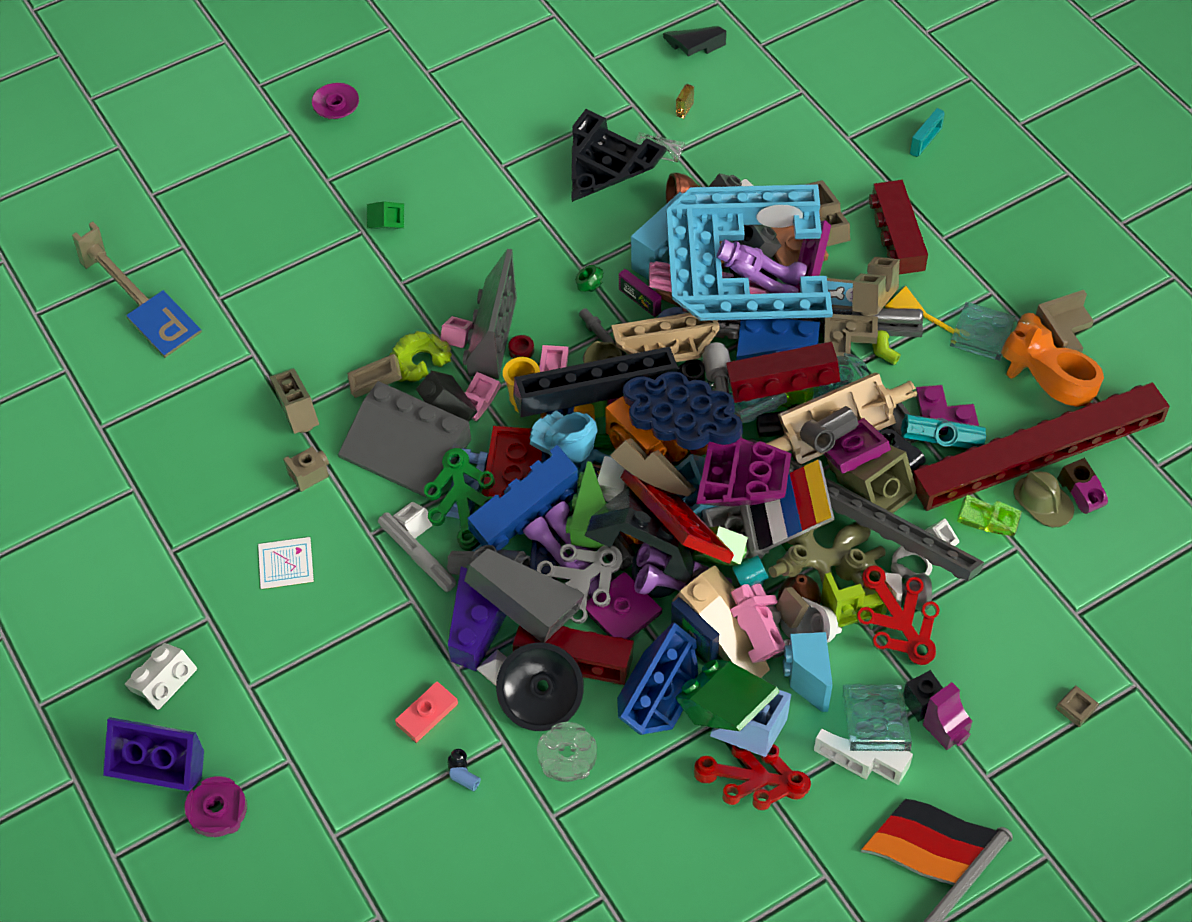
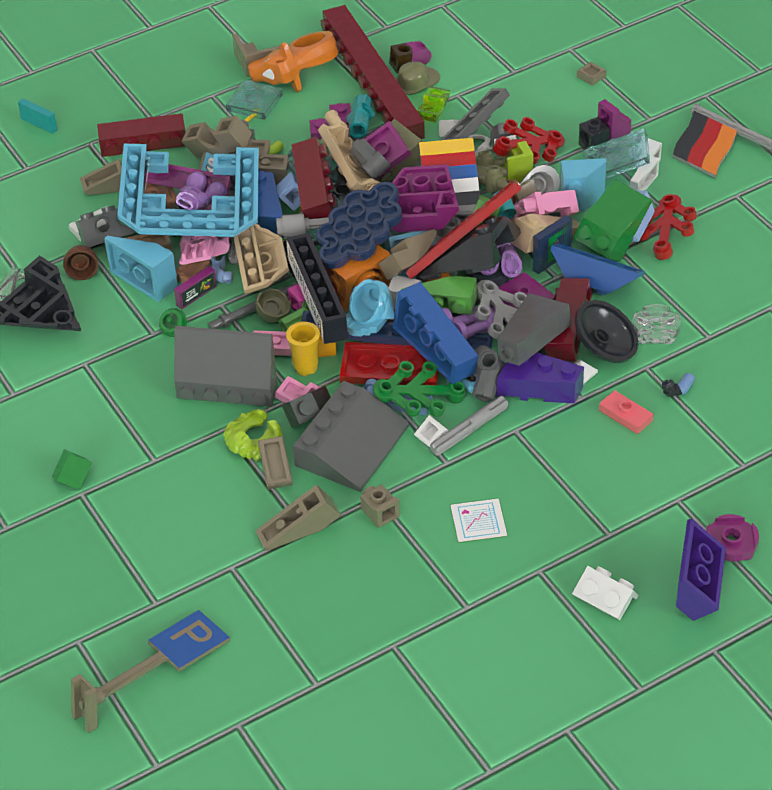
camera: 90 degrees left, 10 degrees down
bright pink slope [440,316,475,348] -> none

